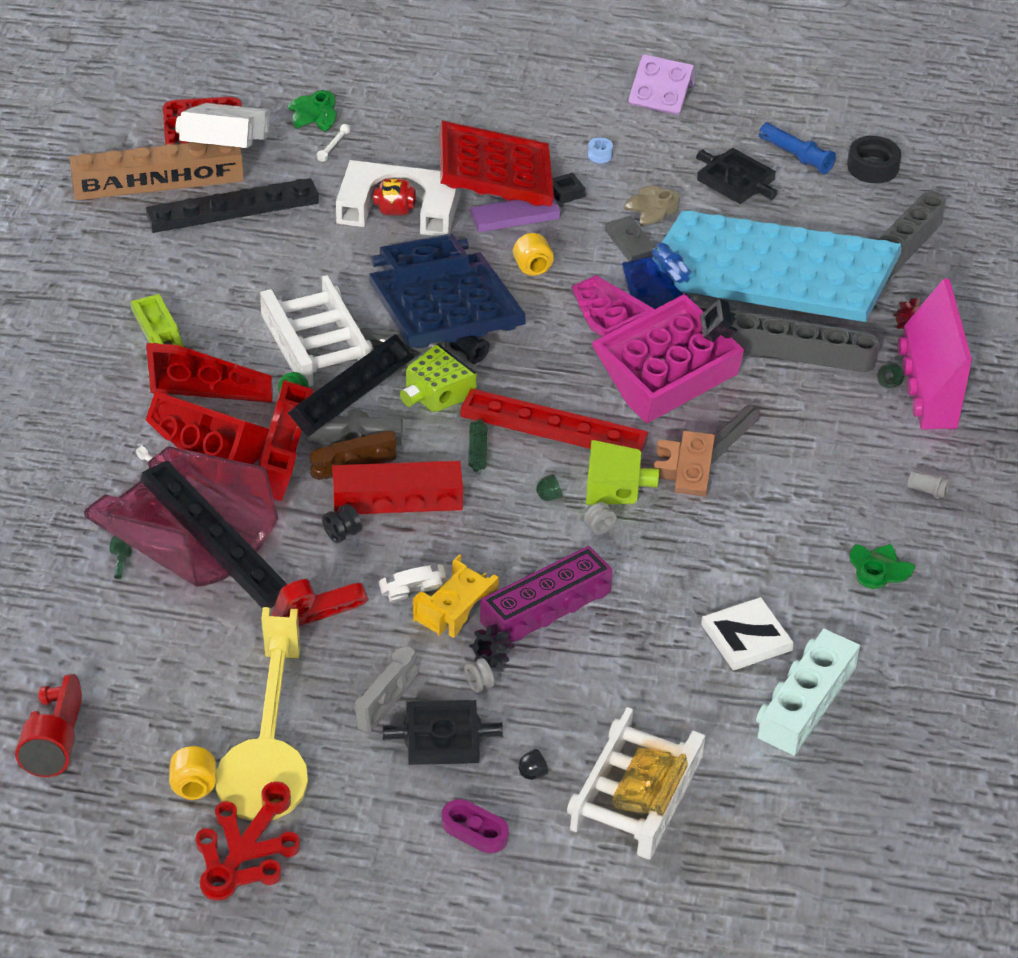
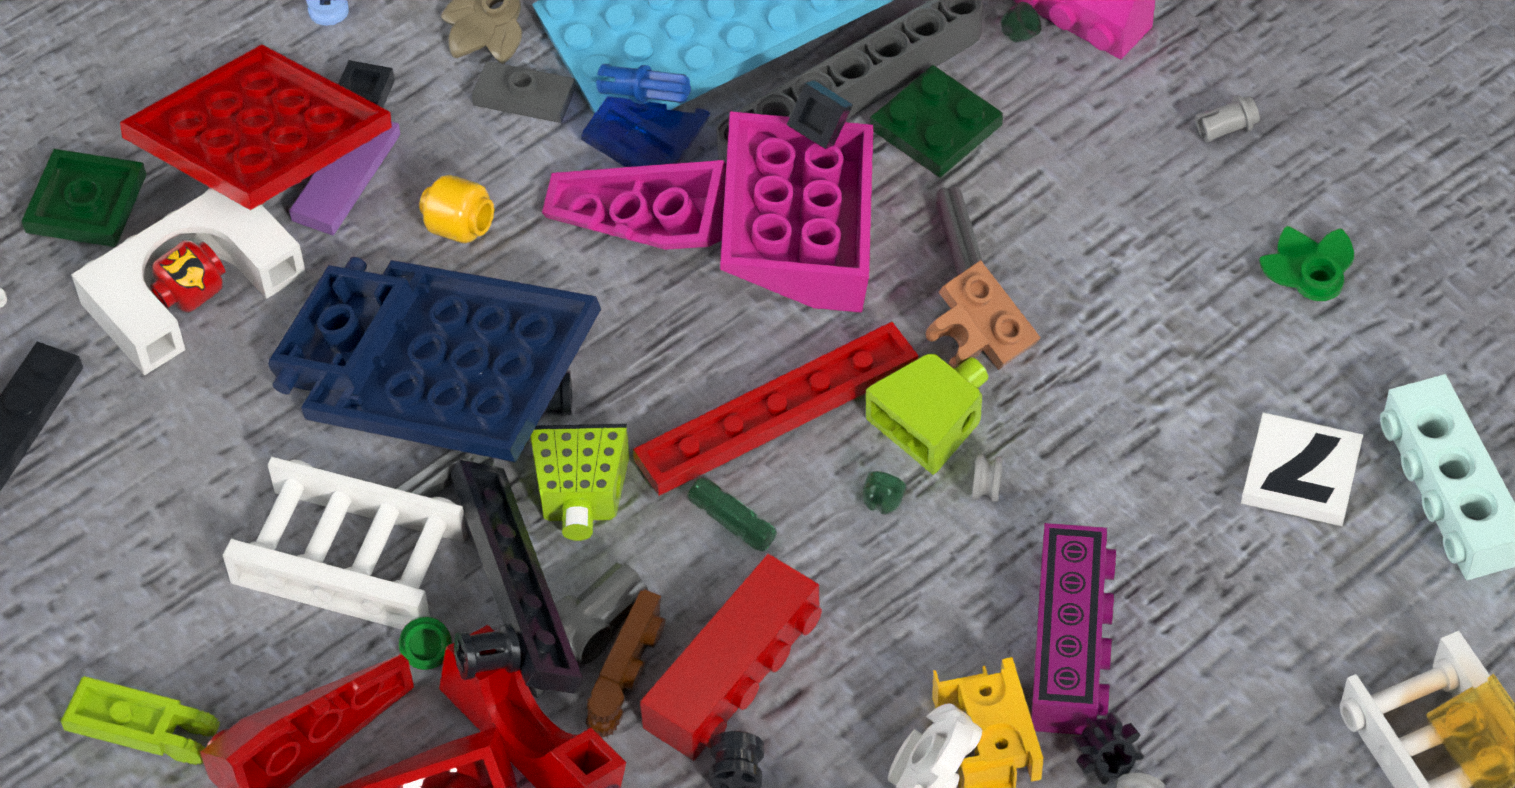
camera: 45 degrees left, 10 degrees up
none -> dark green plate [22,149,147,247]
none -> black bush [454,623,521,680]
none -> dark green plate [870,65,1003,178]

